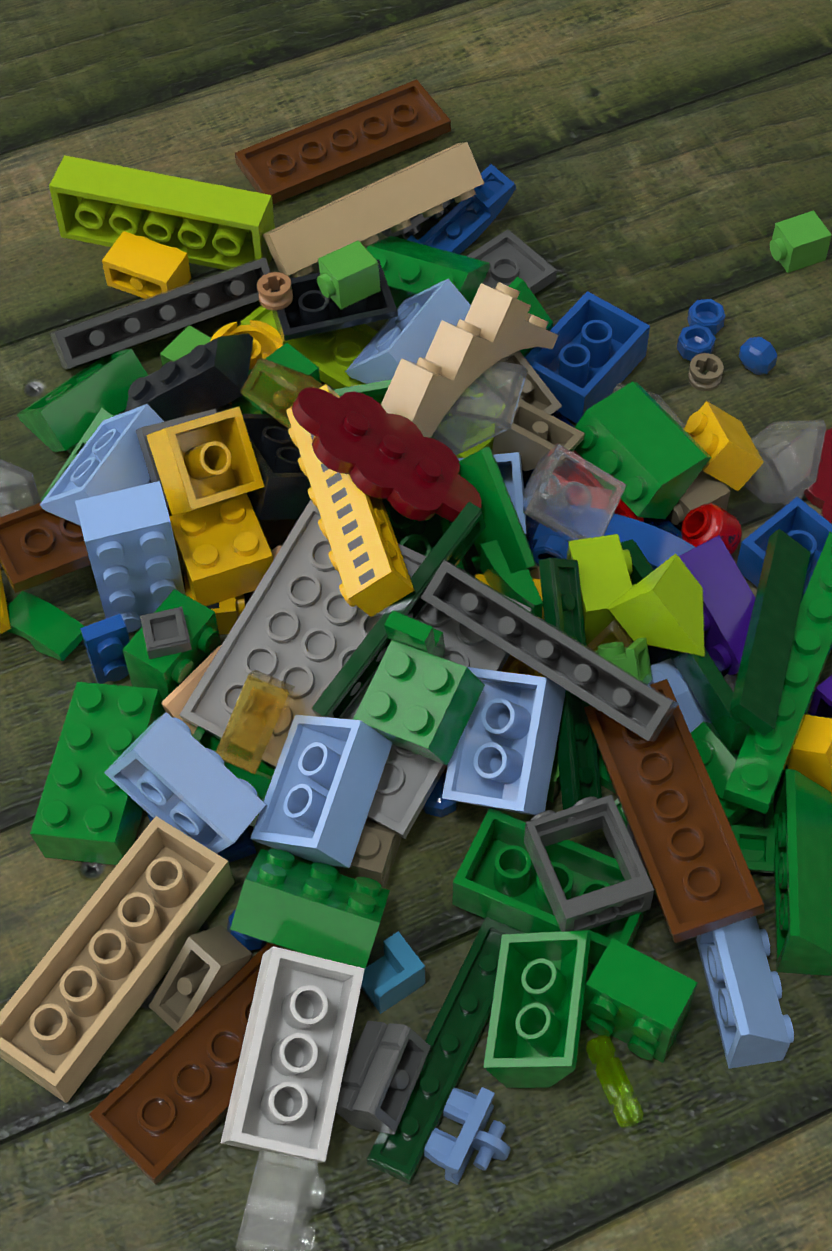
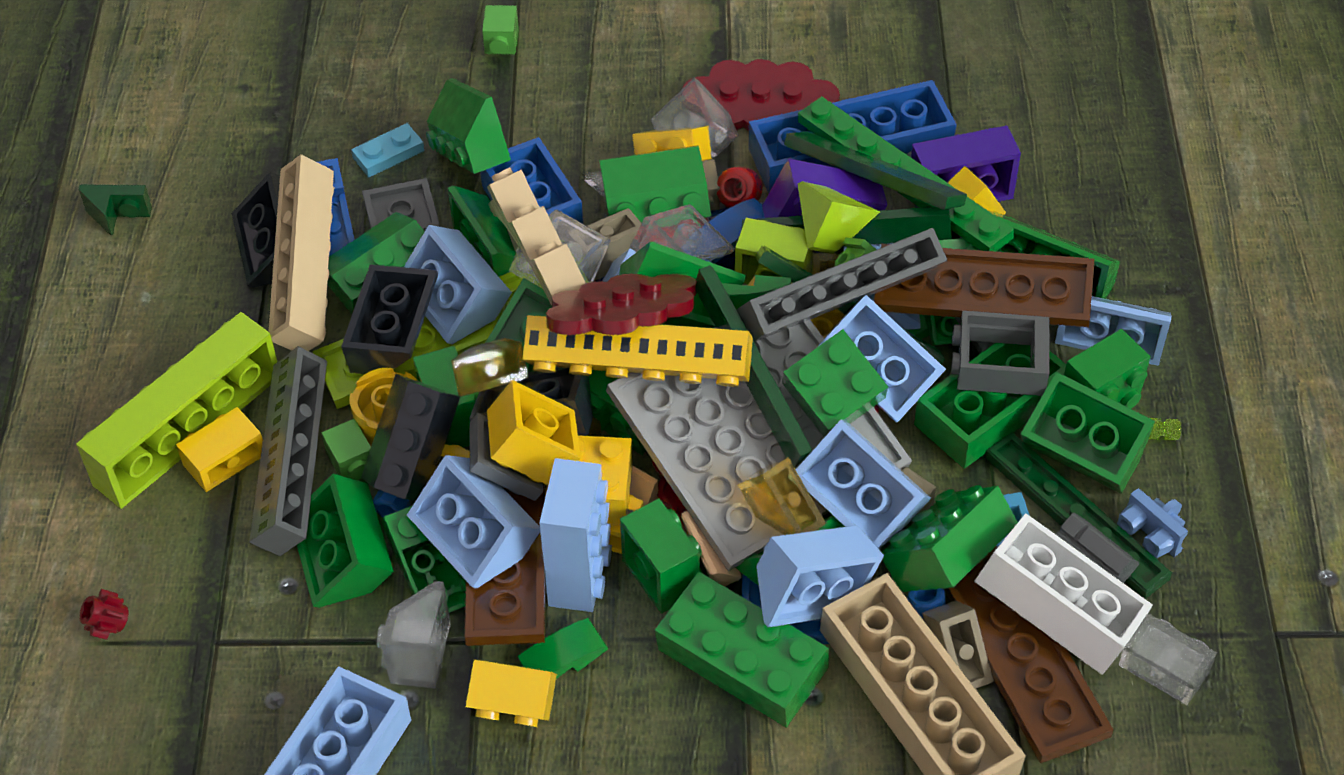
camera: 65 degrees left, 5 degrees down
blue plate [80,613,130,684] -> none
dark grey tile [140,607,192,659] -> none
reddish brown plate [235,79,451,204] -> none
medium nougat bush [257,272,293,310] -> none
bright green brick [317,241,381,309] -> none
green slope [384,610,445,658] -> none
blue tile [677,324,716,361] -> none
blue tile [687,299,725,335] -> none
dark tan bush [688,353,724,391] -> none
blue tile [739,337,778,375] -> none
none -> dark green slope [79,184,152,235]
none -> medium azure plate [351,123,425,178]
none -> green slope [426,78,511,174]

